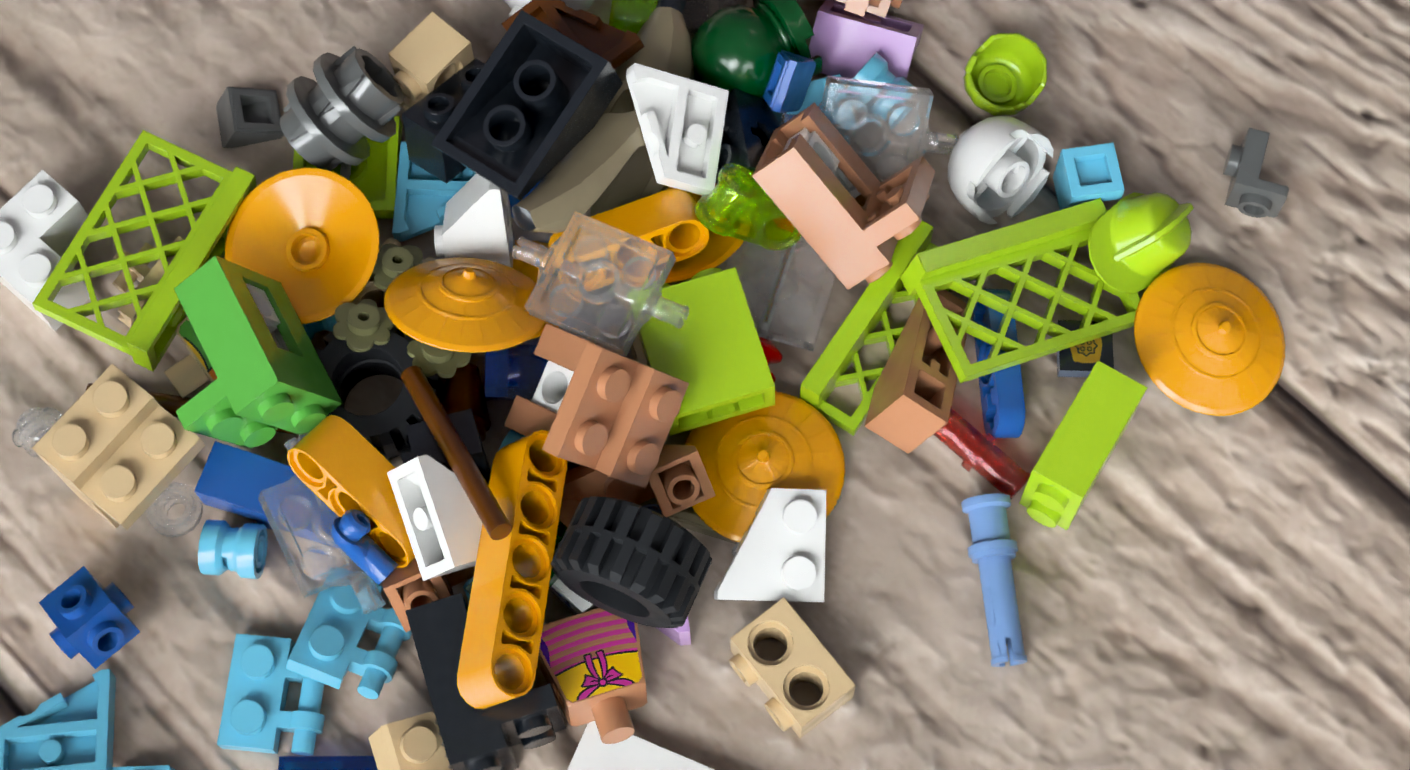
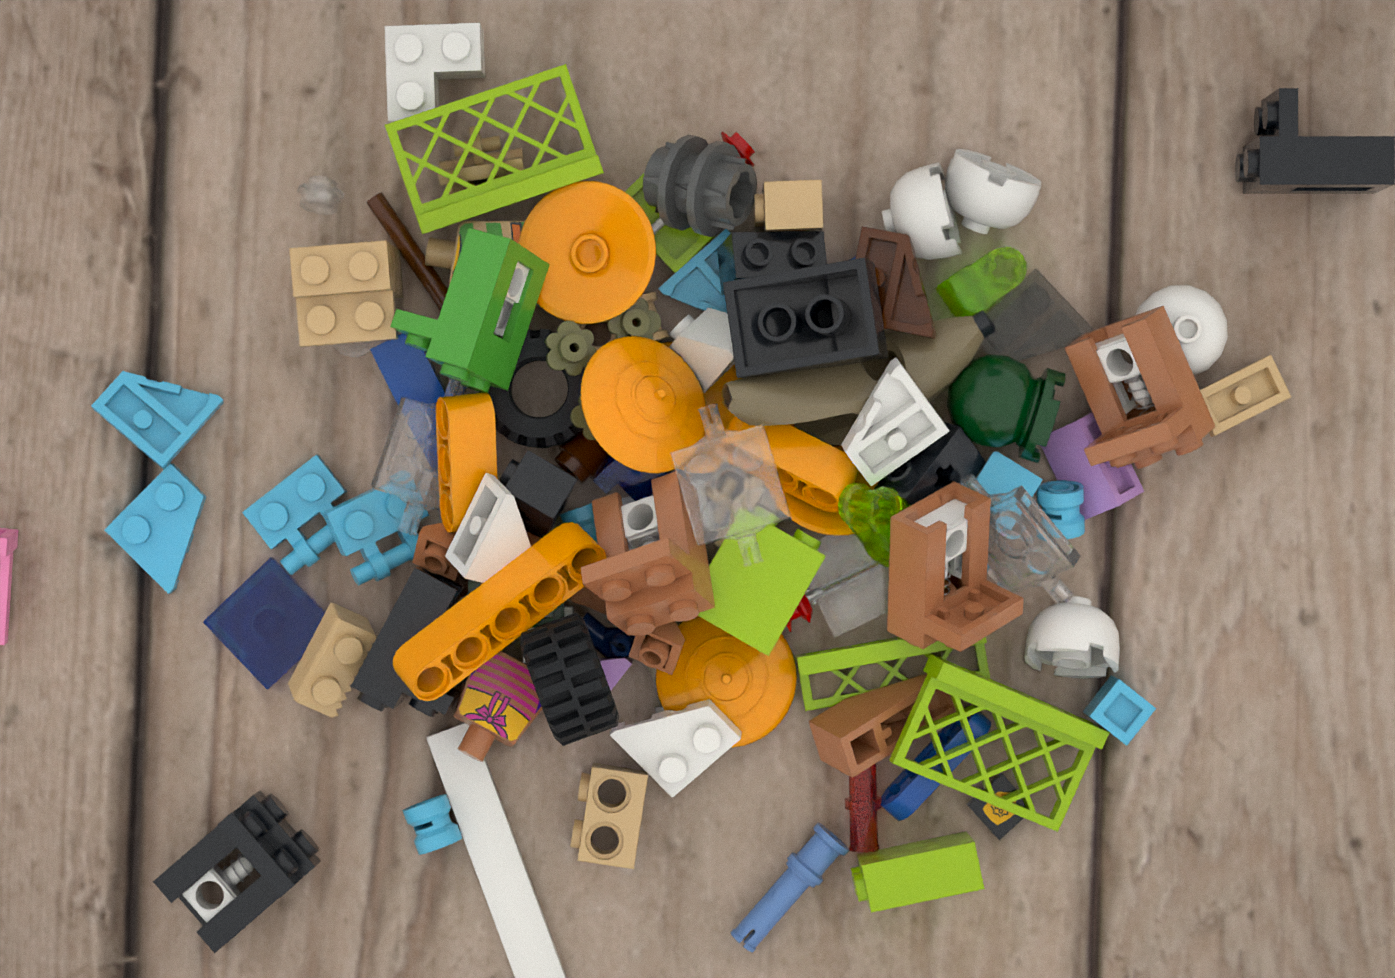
camera: 45 degrees right, 20 degrees up
blue brick [39,566,140,669] -> none
medium azure wheel [198,519,268,579] -> none
dark grey slope [216,87,284,148] -> none
blue arm [331,509,399,586] -> none
reddish brown bar [401,365,512,540] -> none
blue slope [763,49,816,113] -> none
lime hair [963,33,1047,116] -> none
lime piece [1088,192,1194,294] -> none
light orange hat [1134,262,1285,416] -> none
dark grey bracket [1223,128,1289,218] -> none

